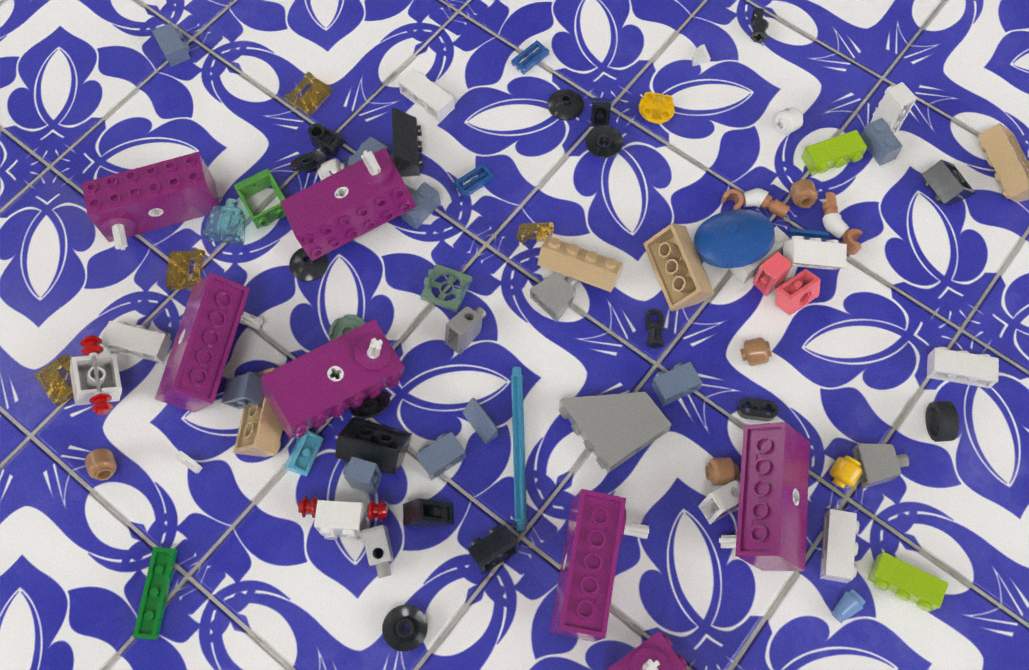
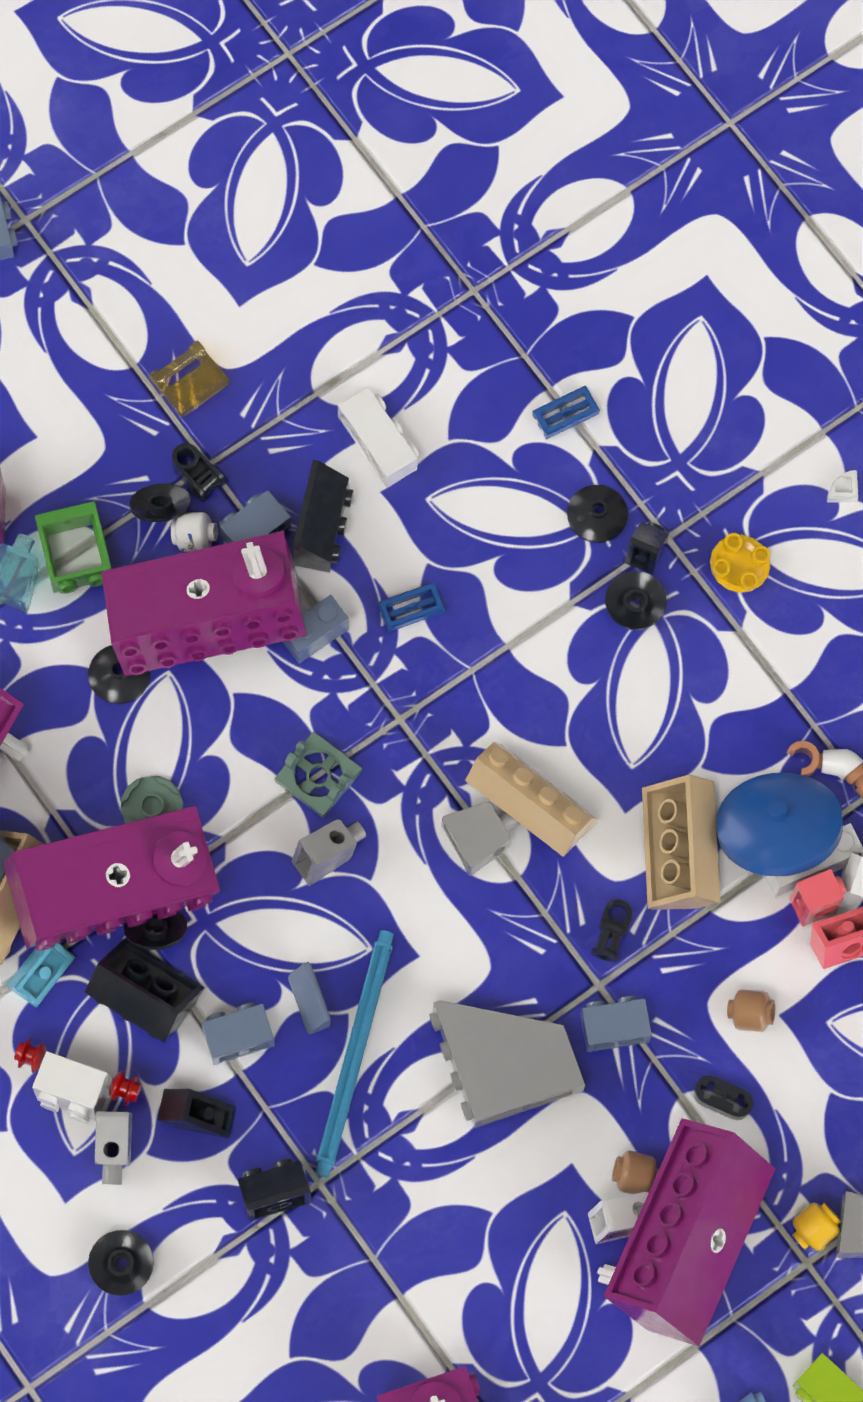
camera: 10 degrees right, 5 degrees up
sand blue brick [343,457,382,495] -> none
clear yellow plate [516,222,554,243] -> none
magenta piece [550,489,649,642] -> none
white brick [820,509,859,583] -> none

